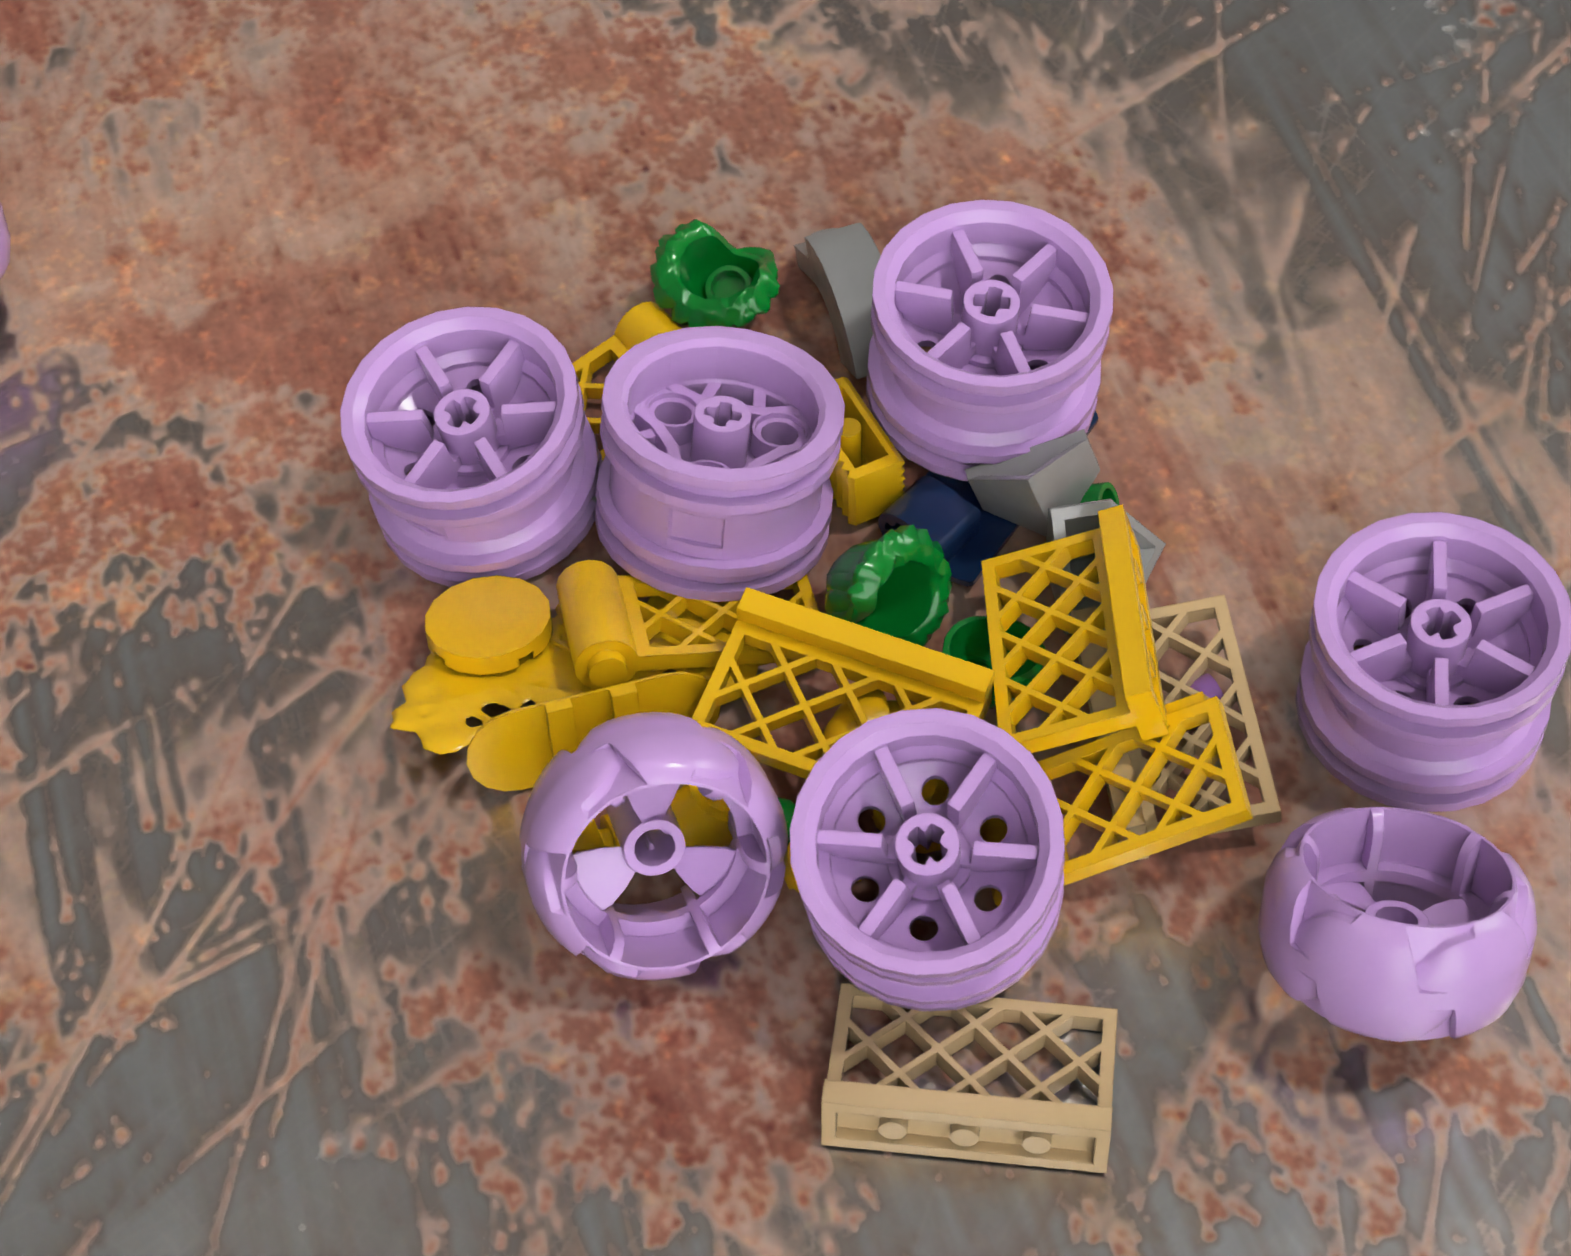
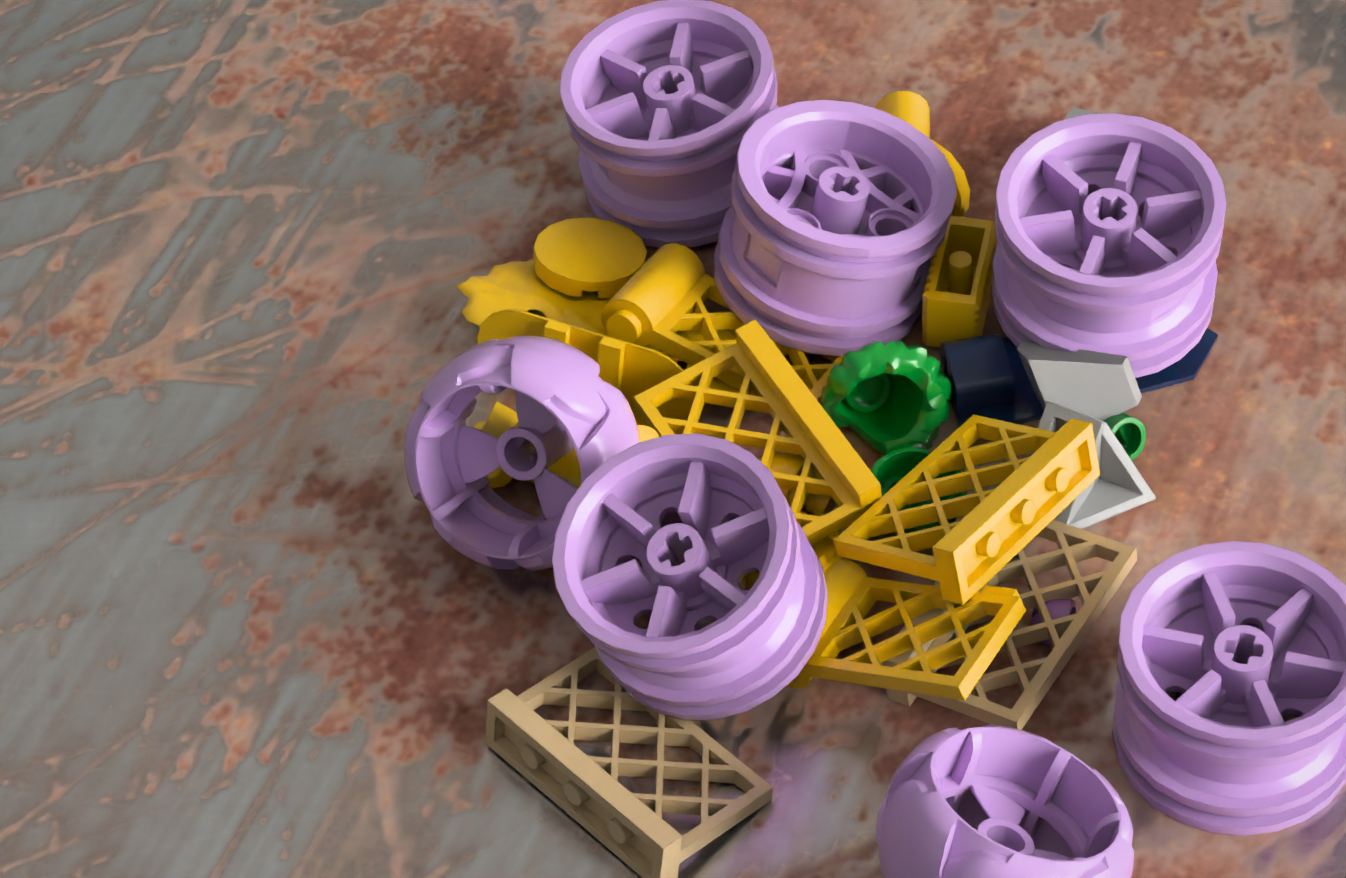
camera: 40 degrees right, 5 degrees down
green hair [650,219,780,328] -> none

